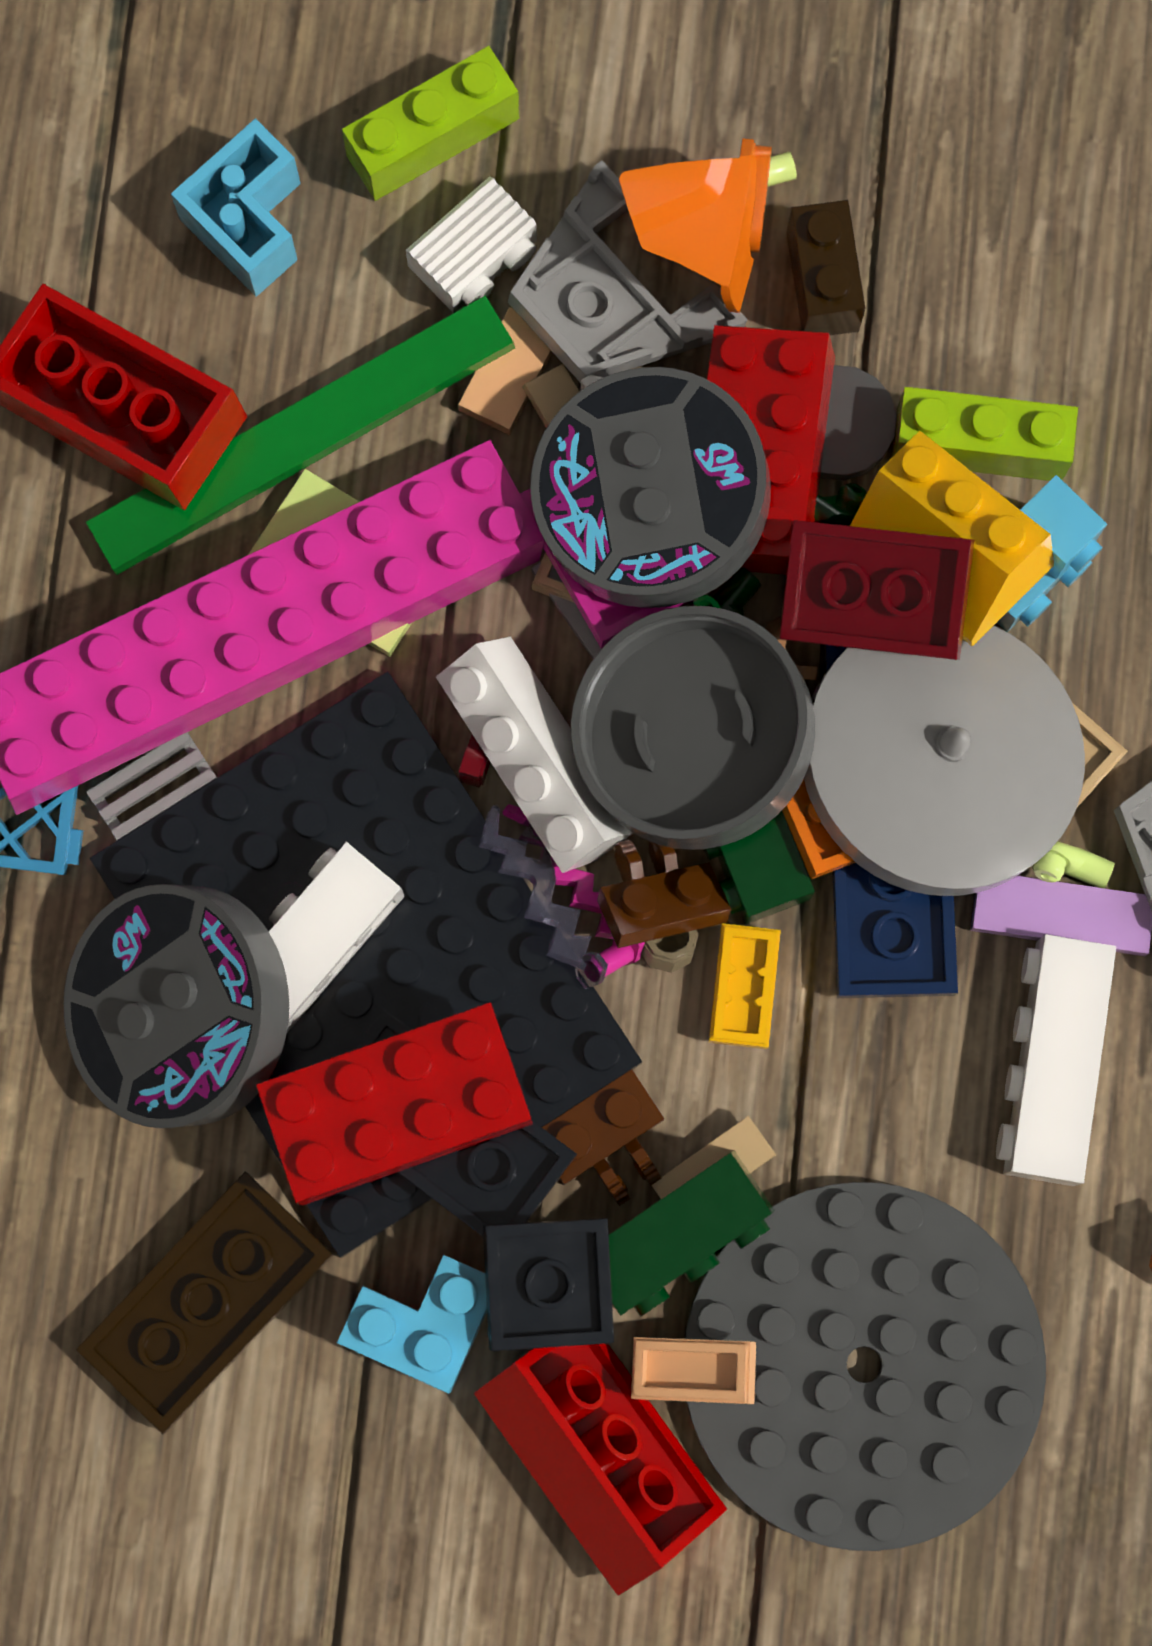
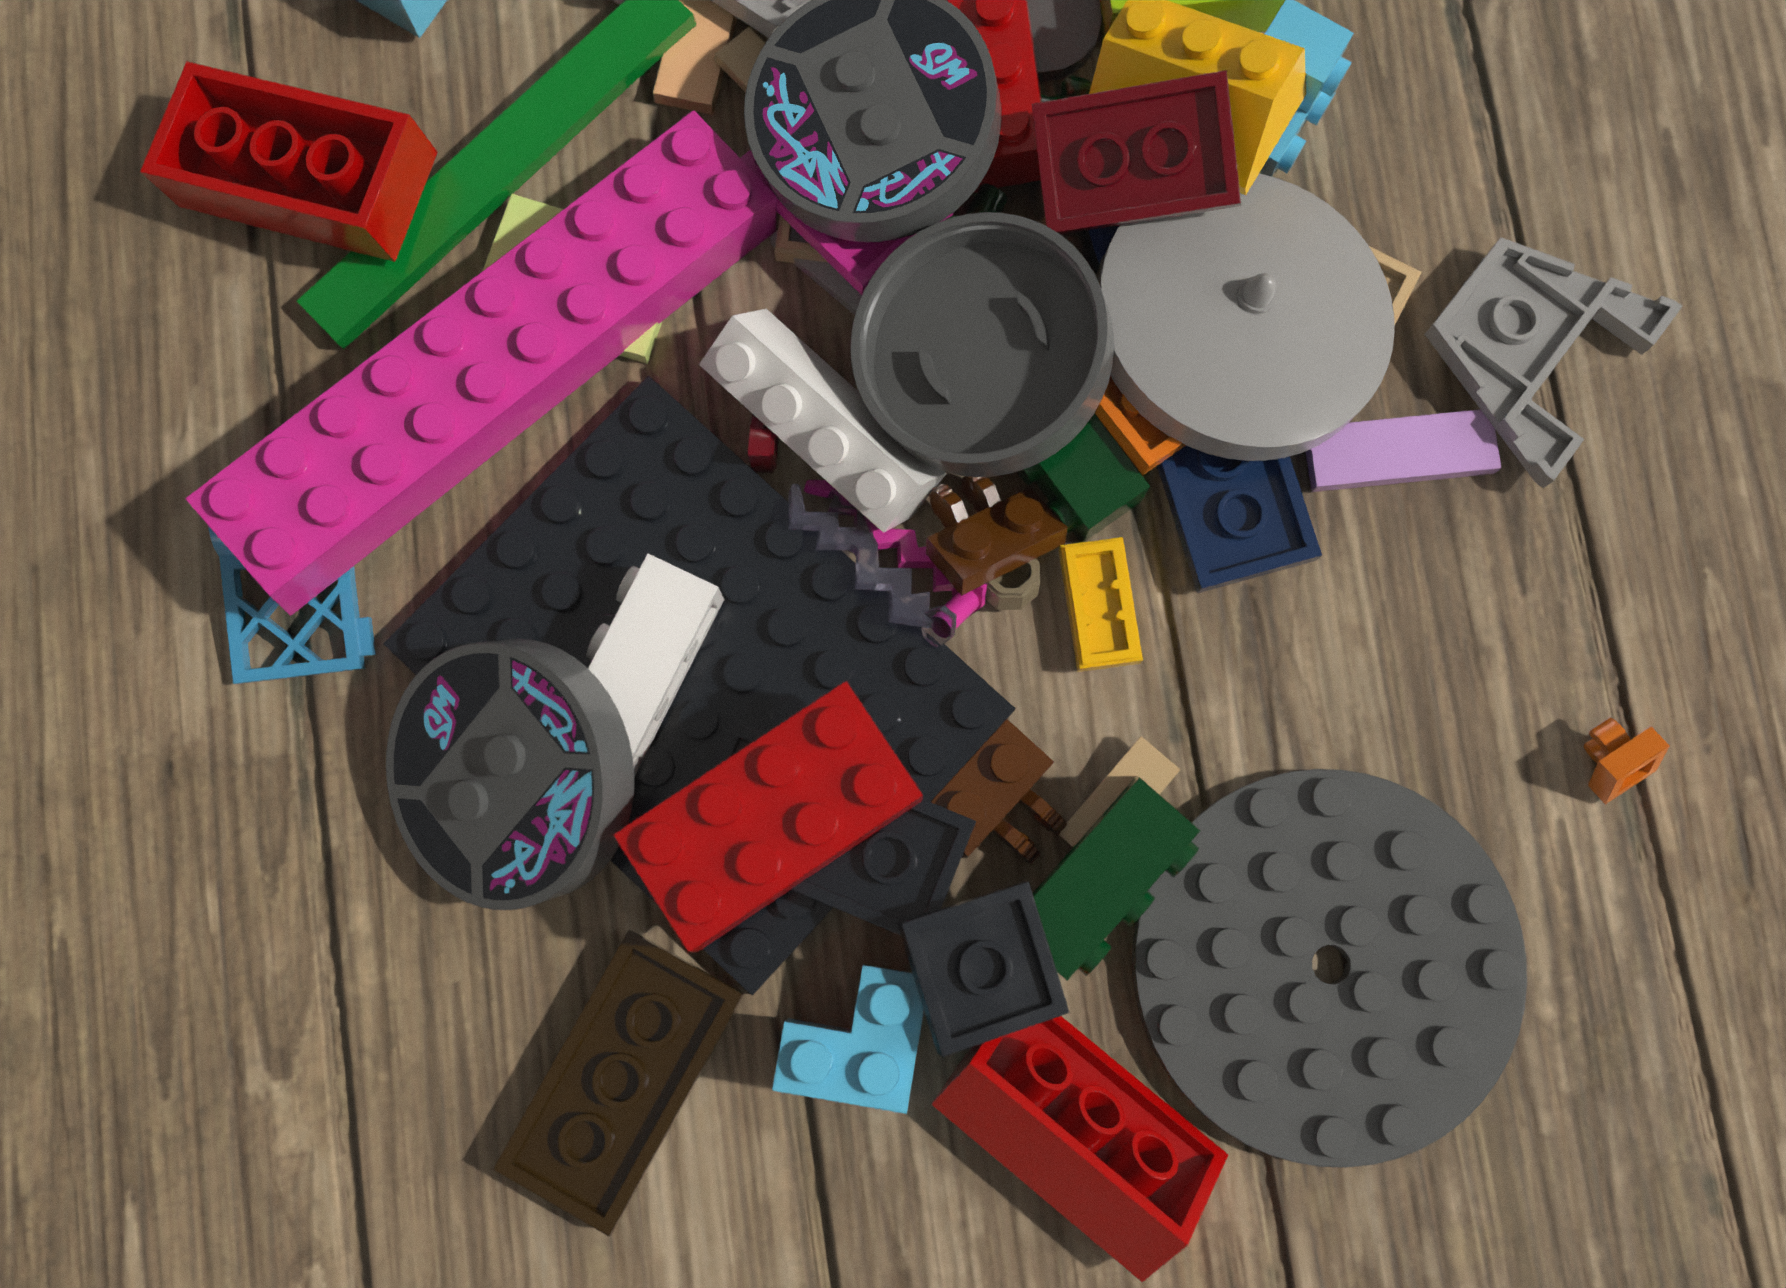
camera: 15 degrees left, 0 degrees up
light grey tile [86,732,217,841] -> none
light nougat tile [631,1337,756,1404] -> none
white brick [996,934,1117,1186] -> none
yellowish green arm [1032,841,1115,888] -> none

